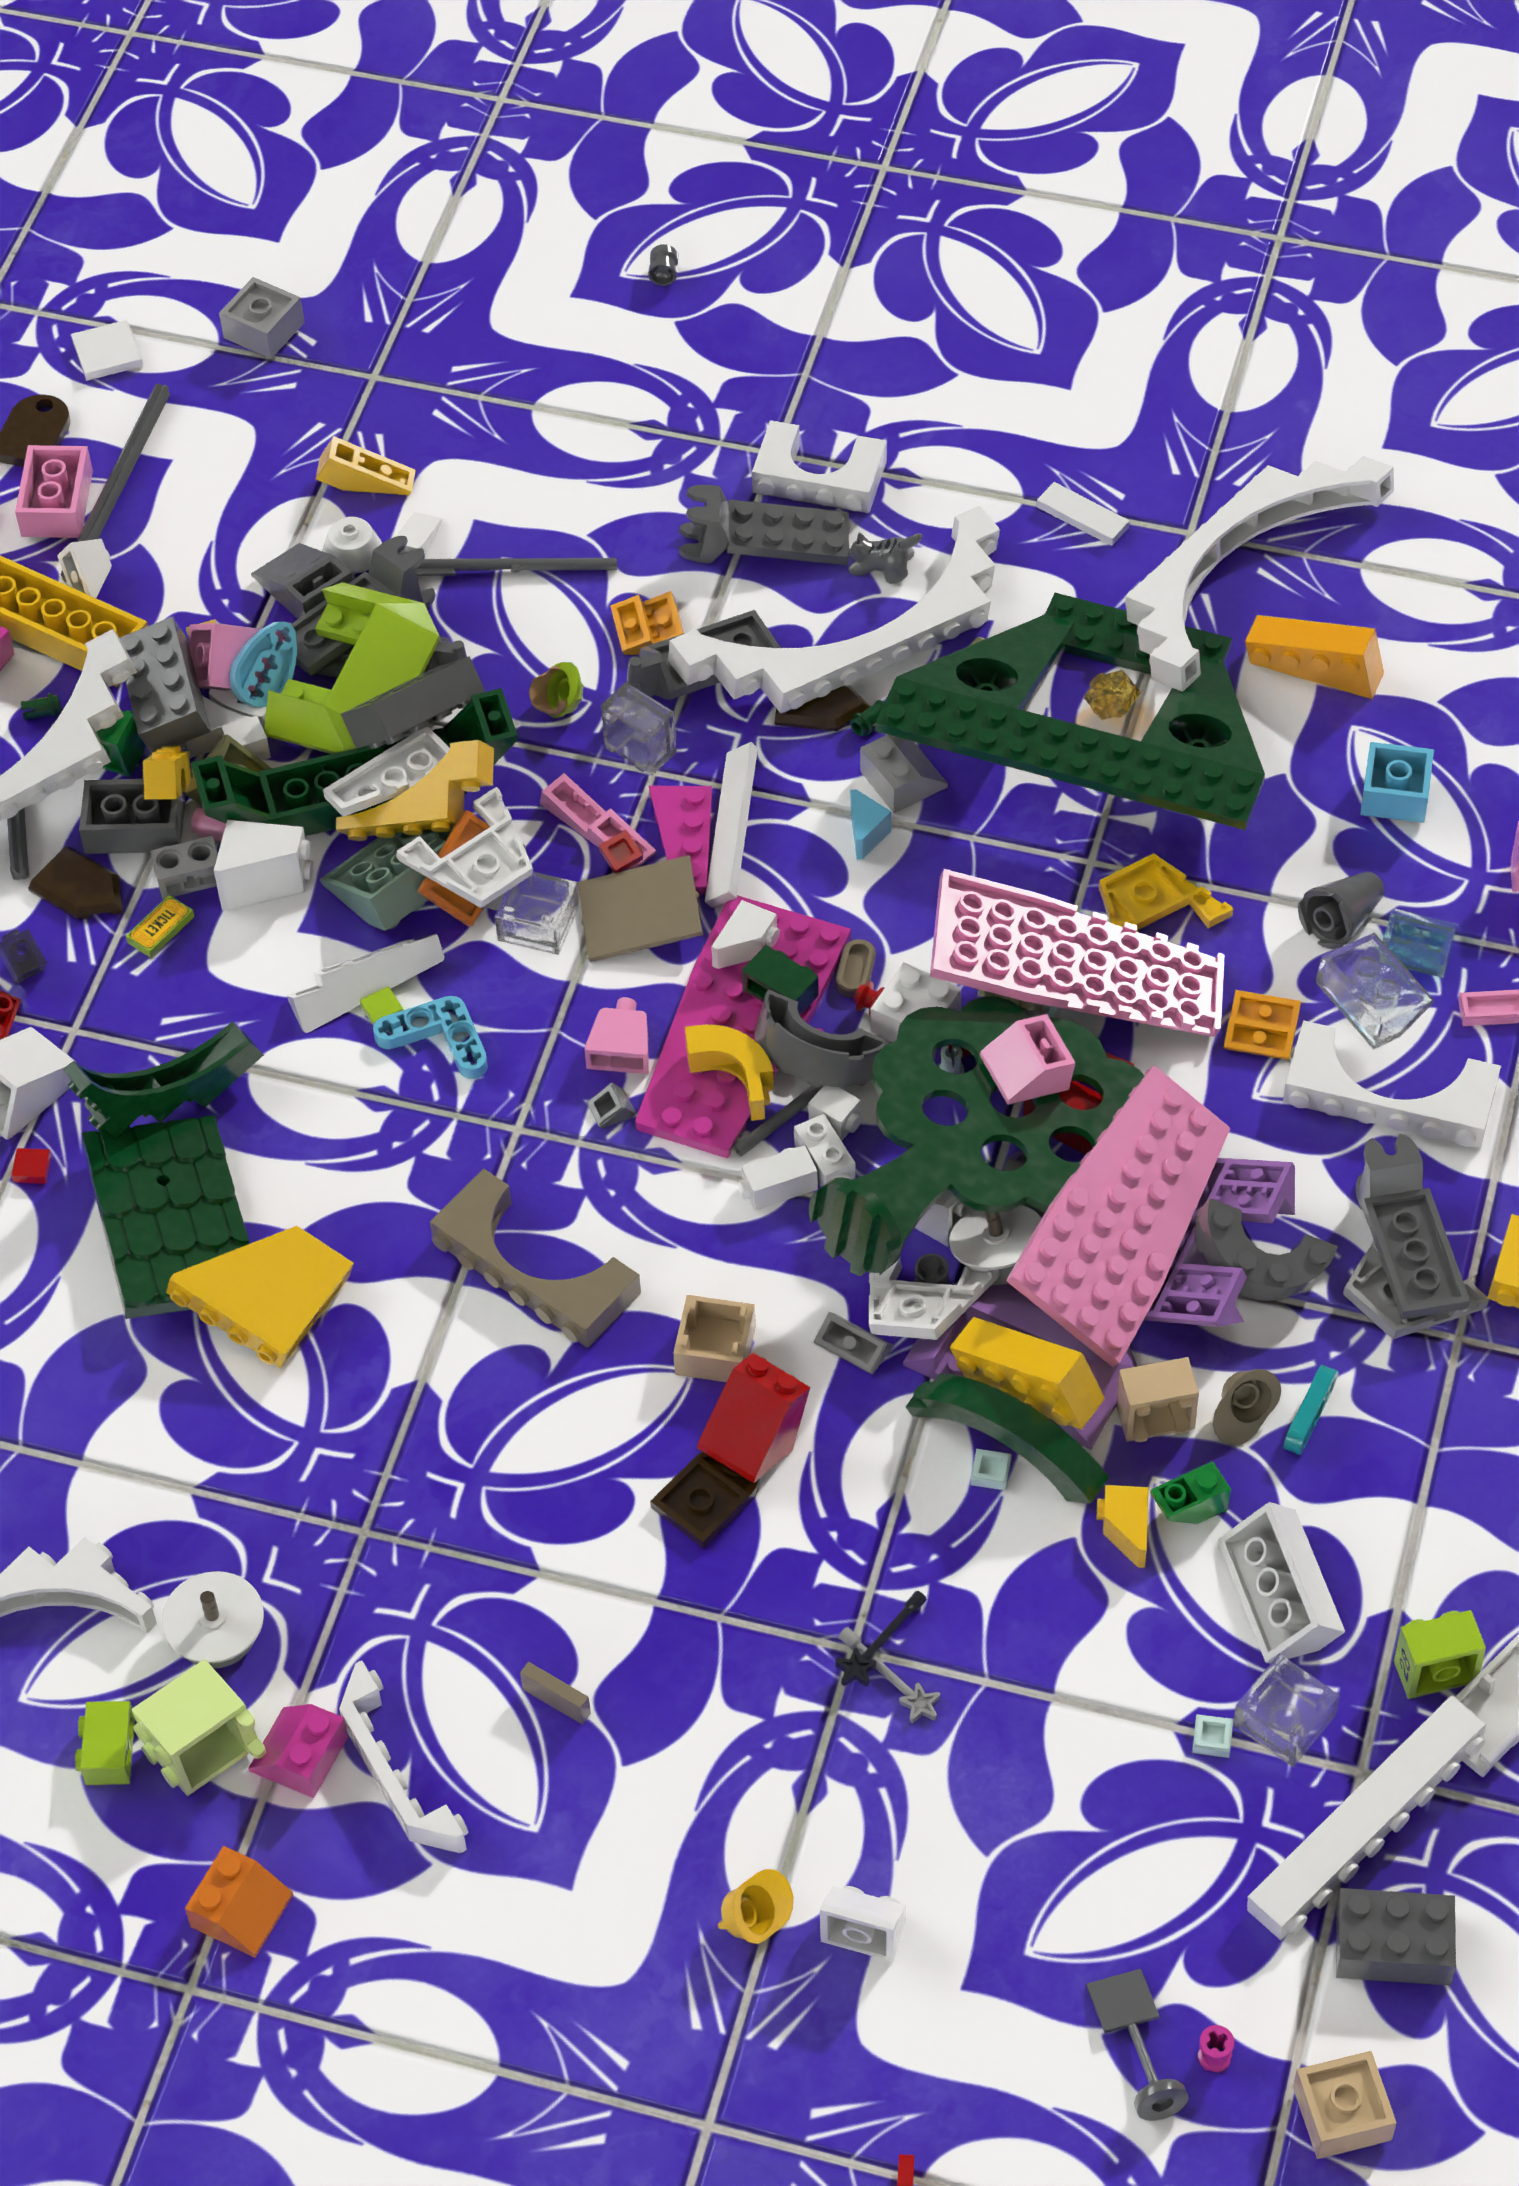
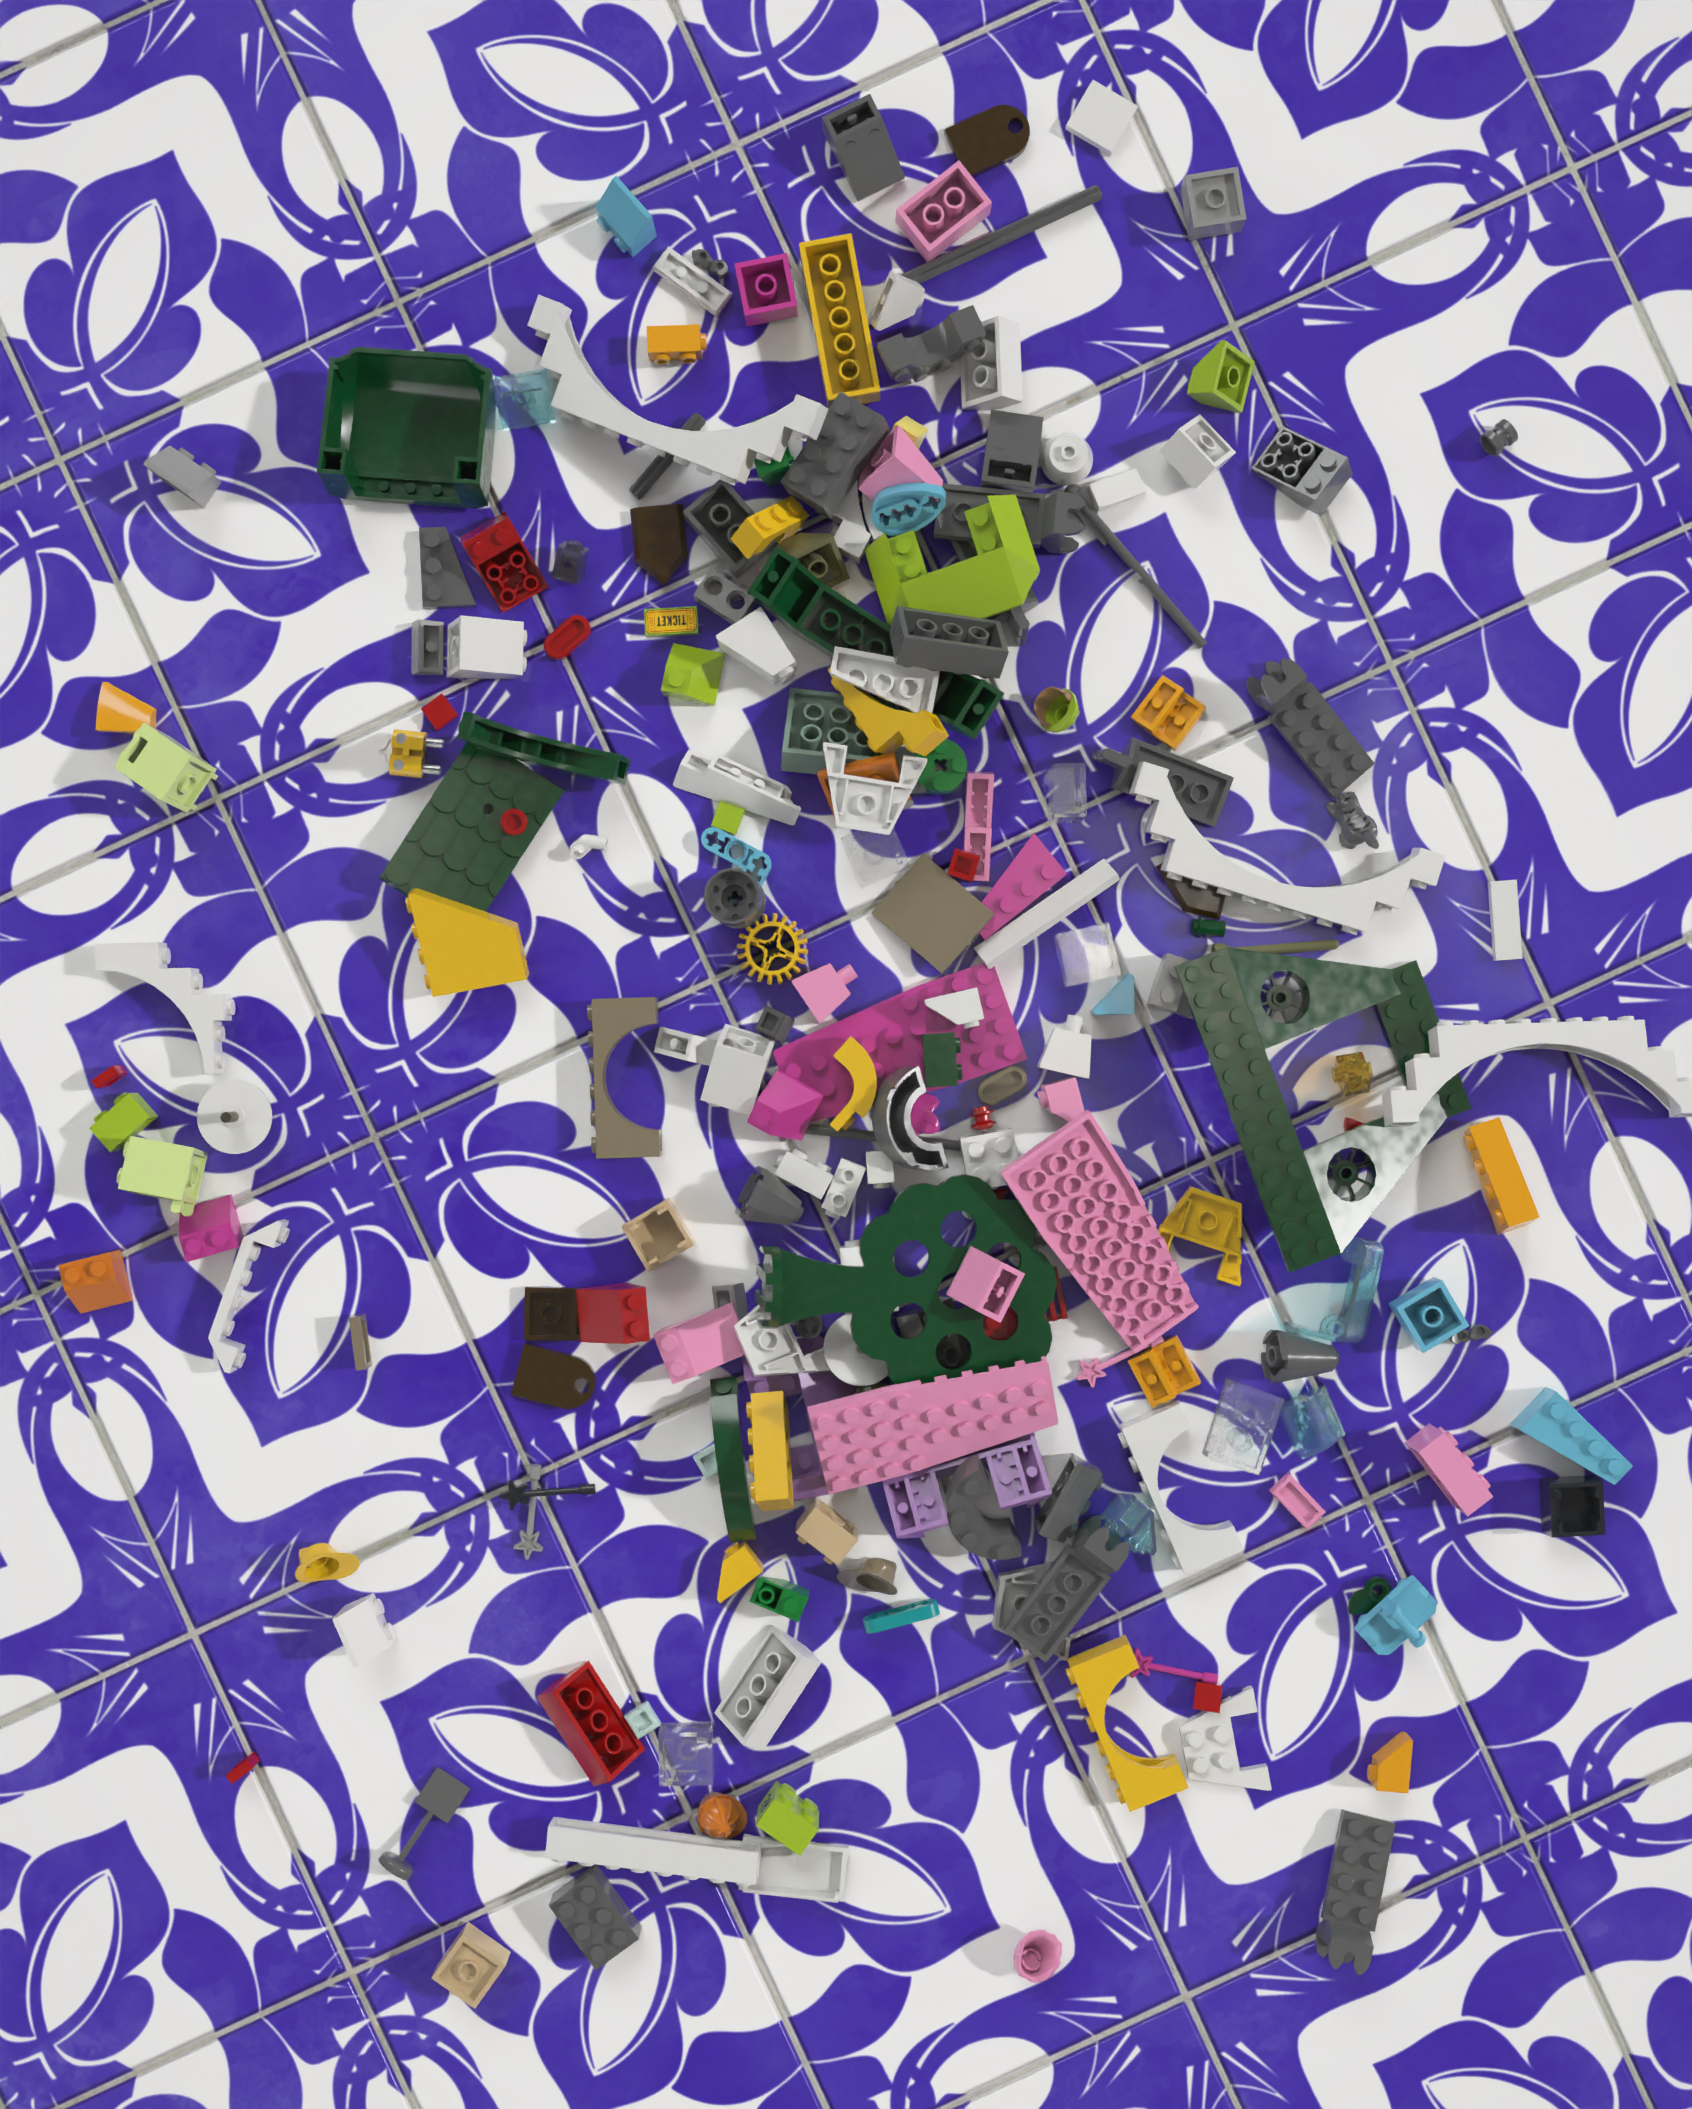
camera: 45 degrees right, 35 degrees up
dark green pin [20,693,62,721] -> none
yellow slope [315,436,416,495] -> none
white arch [752,420,887,513] -> none
dark pink bush [1198,2025,1234,2073] -> none
none -> red tile [91,1065,127,1089]
none -> yellow piece [379,729,444,778]
none -> red tile [500,808,527,835]
none -> dark brown tile [511,1342,596,1409]
none -> red slope [537,1661,645,1786]
none -> red tile [544,615,591,660]
none -> white arm [570,834,608,859]
none -> bright pink slope [653,1302,745,1384]
none -> white slope [654,1026,717,1066]
none -> lime slope [661,643,726,706]
none -> orange piece [697,1792,747,1839]
none -> white slope [700,1024,776,1115]
none -> dark grey wheel [704,868,766,929]
none -> dark grey cone [735,1165,804,1225]
none -> yellow gear [737,913,808,985]
none -> dark pink slope [747,1070,824,1141]
none -> dark grey brick [877,305,986,382]
none -> green brick [915,739,967,795]
none -> white slope [960,315,1023,410]
none -> dark grey slope [1034,1453,1104,1543]
none -> white torso [1037,1014,1091,1079]
none -> bright pink slope [1037,1077,1085,1123]
none -> clear container [1054,922,1121,987]
none -> bright pink piece [1076,1336,1164,1388]
none -> clear light blue slope [1099,1493,1157,1556]
none -> white slope [1159,414,1236,489]
none -> lime slope [1187,340,1255,413]
none -> dark grey slope [1251,426,1353,516]
none -> clear light blue windscreen [1284,1235,1384,1343]
none -> dark grey piece [1449,1324,1492,1344]

